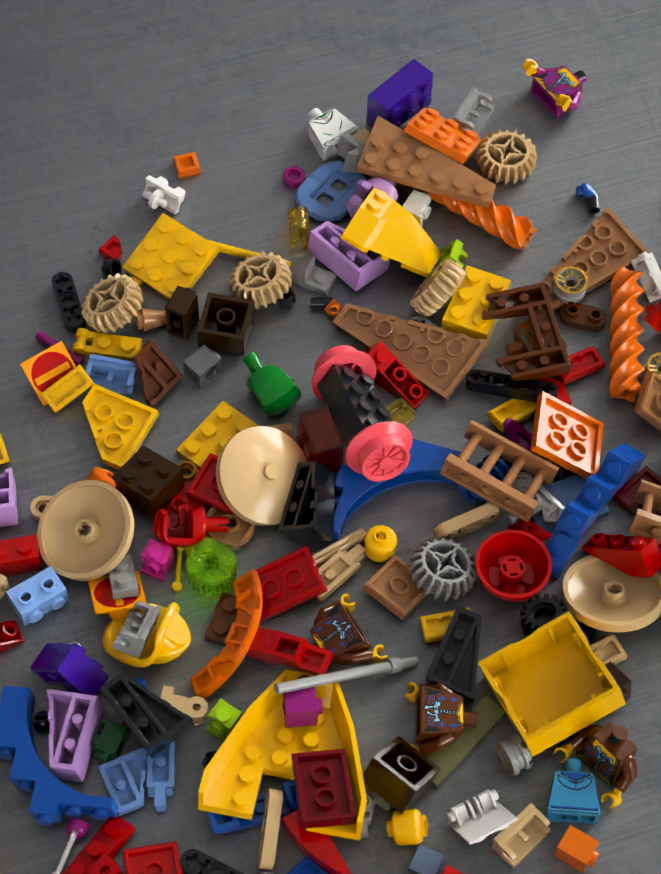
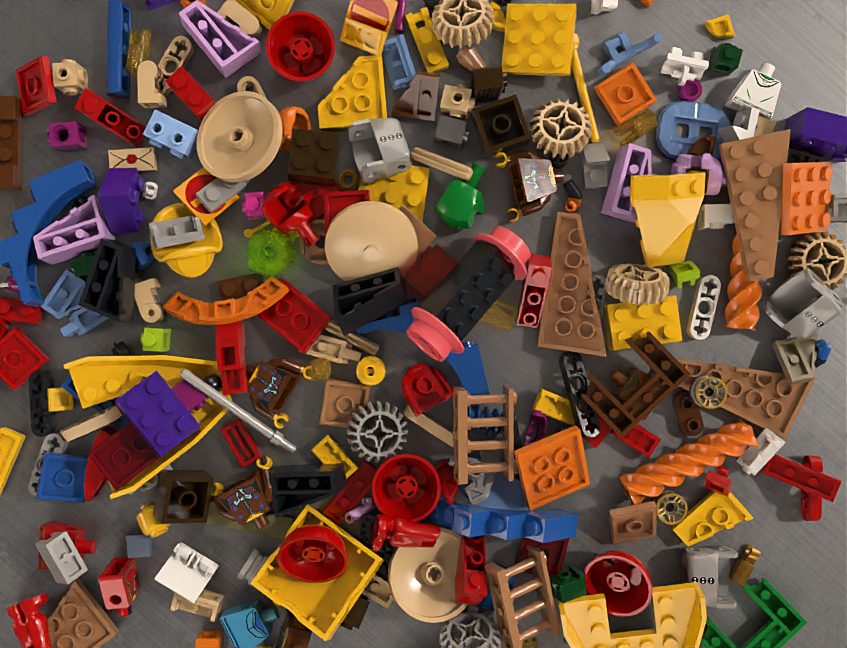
camera: 60 degrees right, 30 degrees up
none -> yellow tile [47,387,74,412]
none -> tan tile [108,147,158,173]
none -> dark purple brick [115,371,201,458]
none -> red tile [220,418,263,468]
none -> red piece [266,12,335,82]
none -> red piece [277,524,348,583]
none -> clear yellow tile [308,358,331,381]
none -> red tile [322,459,378,526]
none -> lavender arm [345,496,375,524]
none -> light grey piece [348,118,412,184]
none -> red piece [371,514,441,551]
none -> red tile [401,363,453,417]
none -> tan axle [411,147,473,180]
none -> tan brick [440,84,476,120]
none -> reddish brown torso [495,150,564,222]
none -> orange plate [593,62,658,126]
none -> medium blue piece [597,31,663,76]
none -> white hips [660,47,709,86]
none -> reddish brown tile [687,136,717,156]
none -> white beam [687,275,721,340]
none -> yellow tile [704,14,735,39]
none -> dark green brick [707,43,743,75]
none -> light grey piece [763,268,844,339]
none -> dark tan wing [772,333,818,385]

